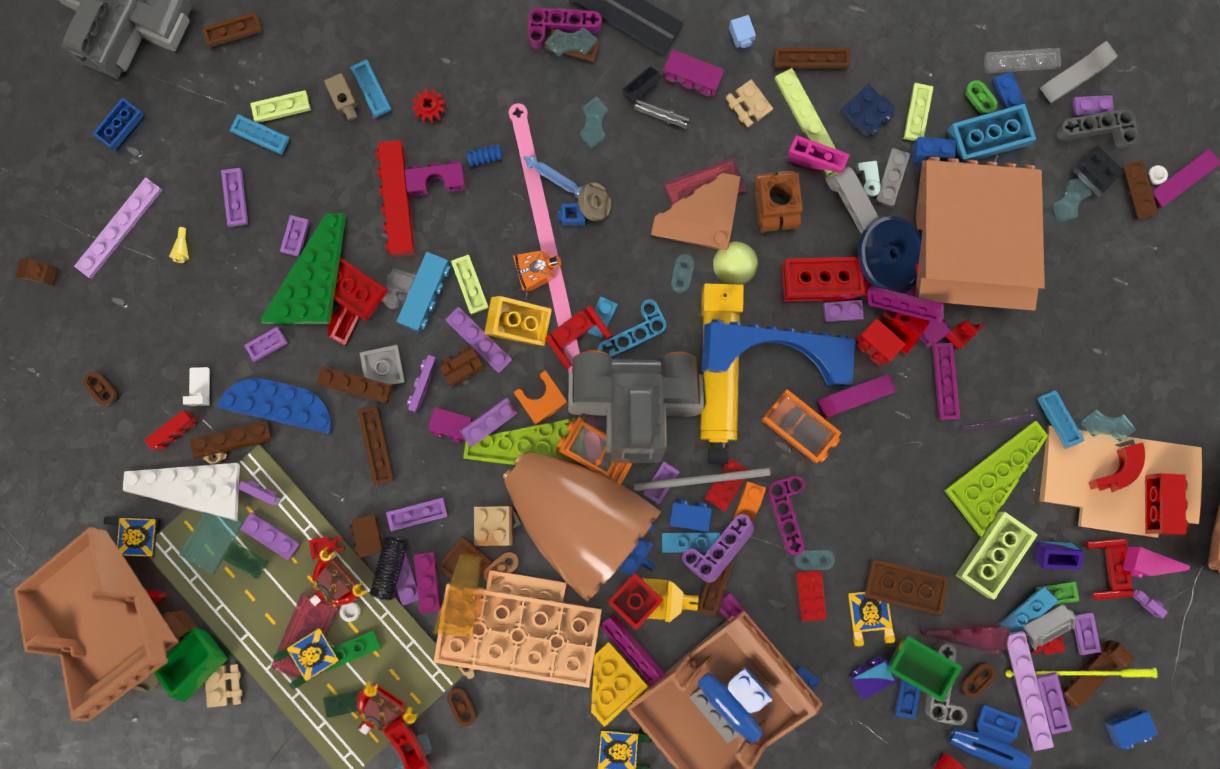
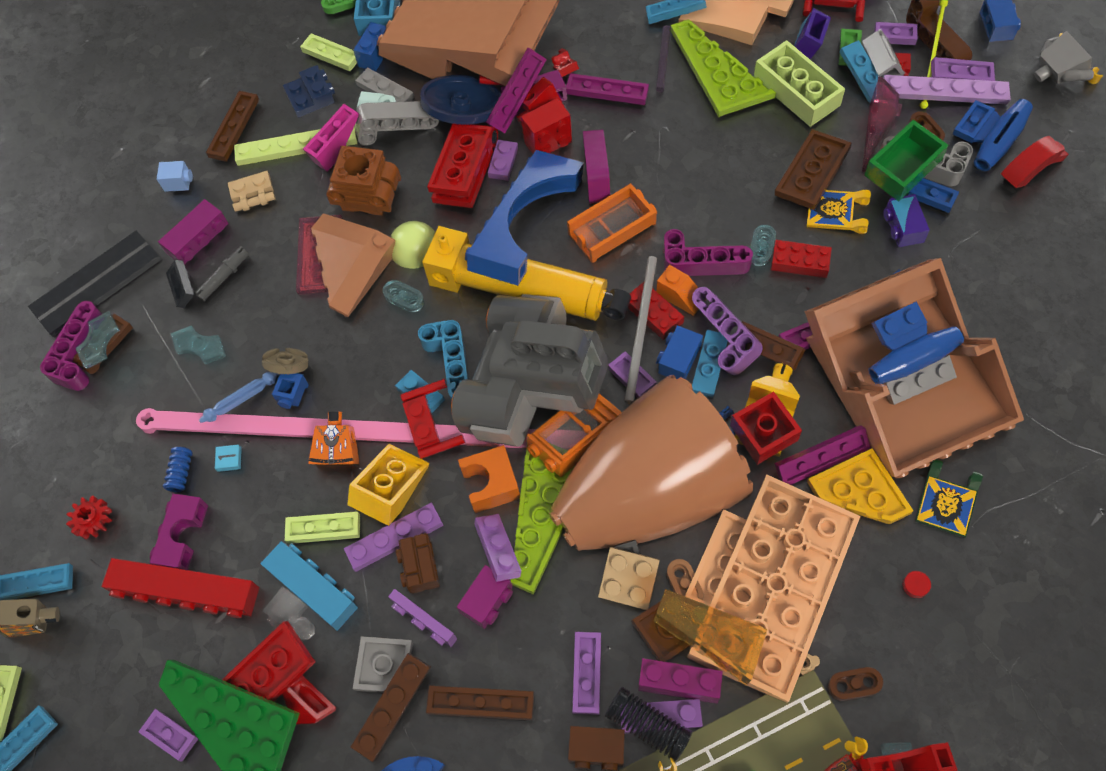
camera: 65 degrees left, 20 degrees down
none -> medium azure tile [215,445,242,472]
none -> red tile [903,571,931,599]

